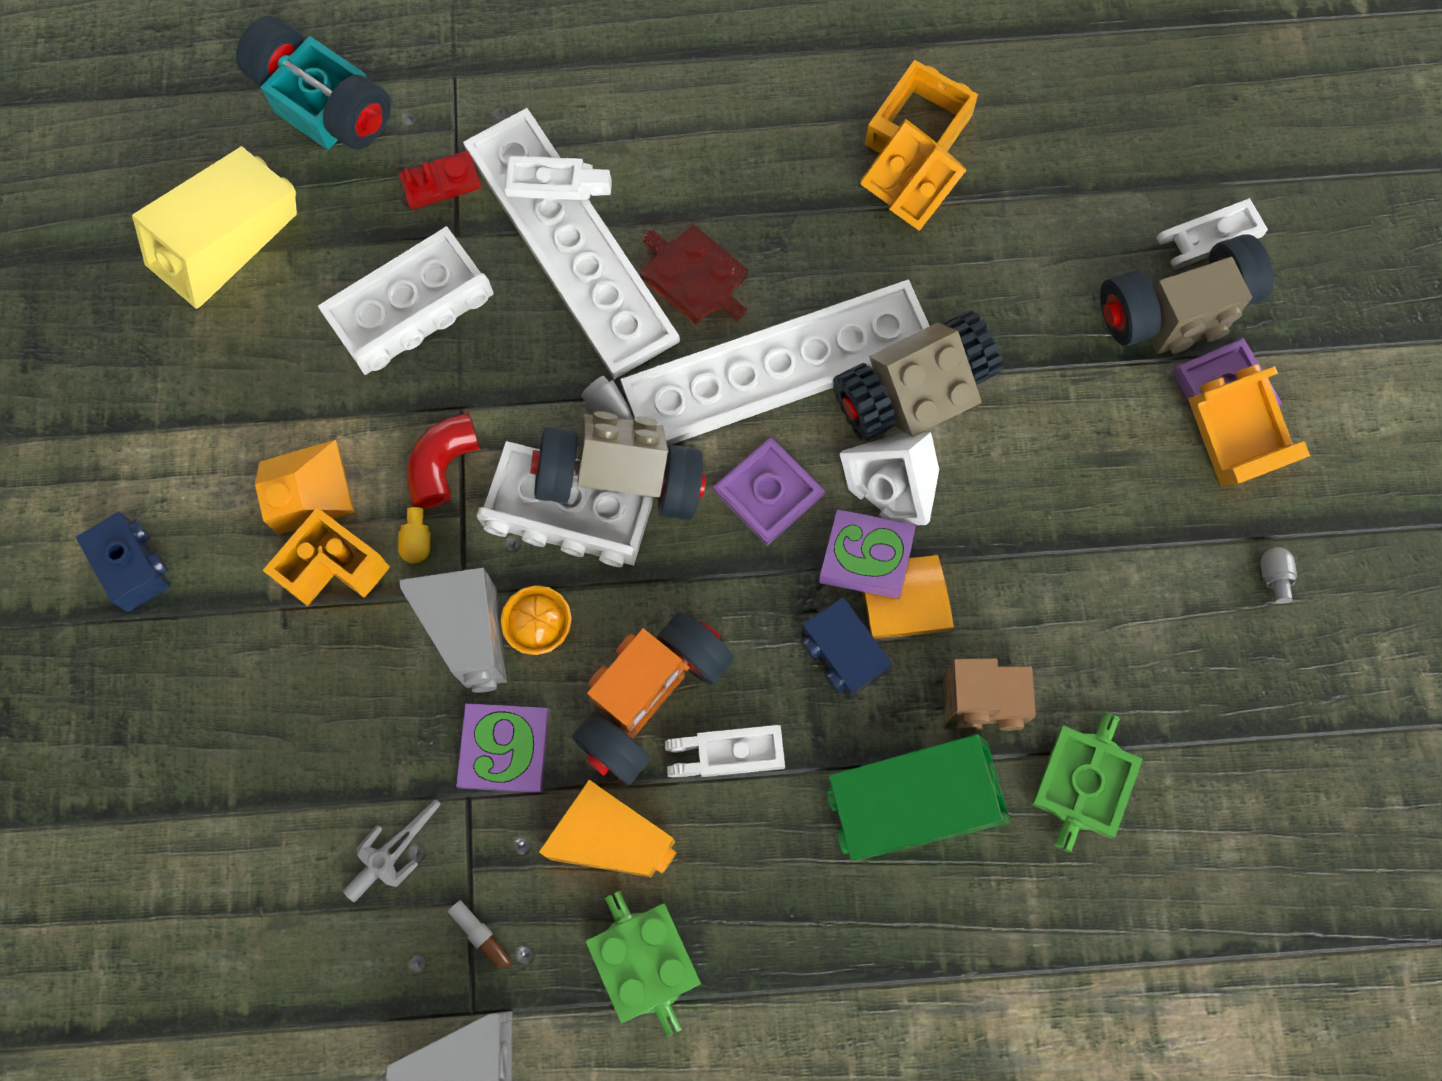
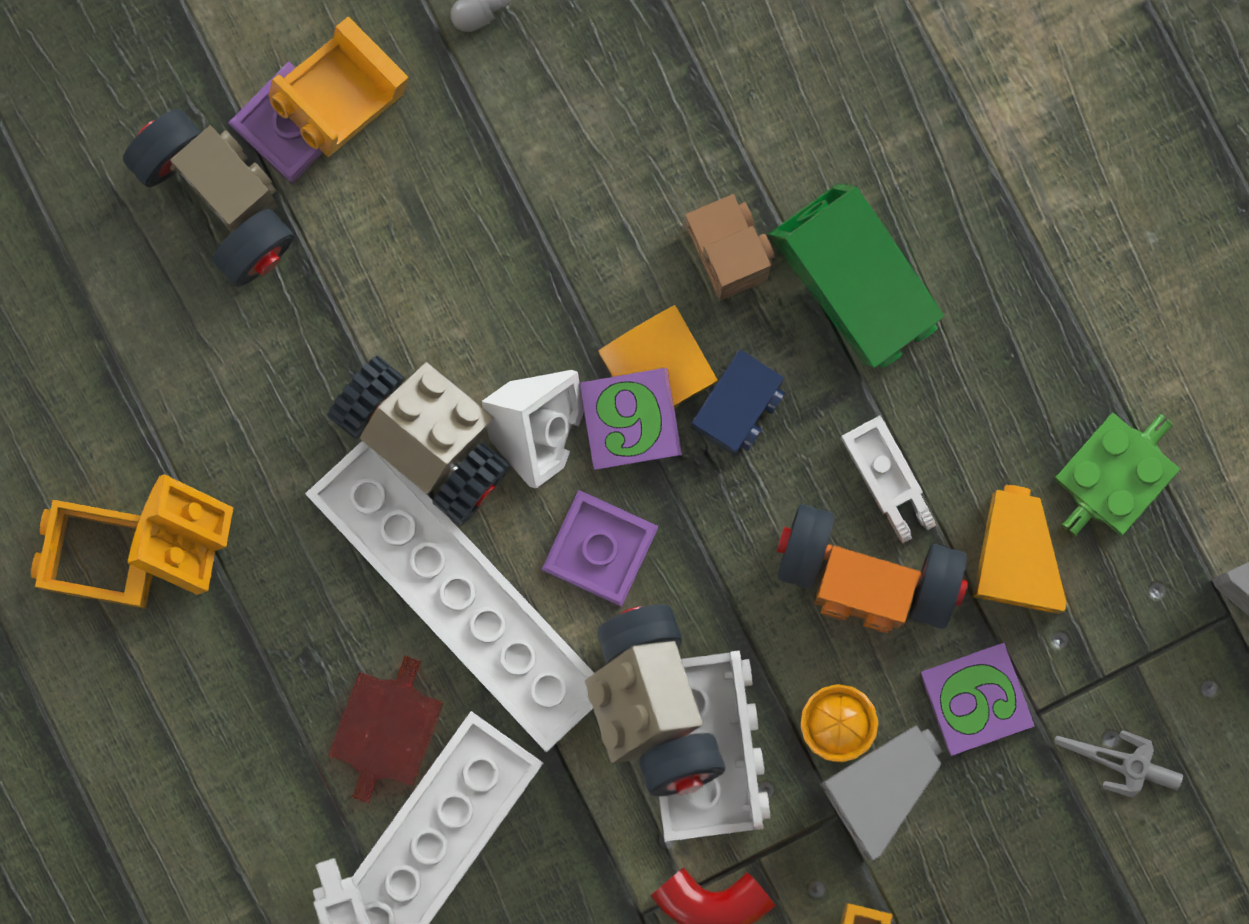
camera: 115 degrees left, 10 degrees up
yellow cylinder [398,507,431,564] -> none
light grey piece [448,900,513,968] -> none
light grey cone [581,376,635,421] -> none
bright green plate [1031,712,1143,852] -> none
white hinge [1156,198,1268,270] -> none

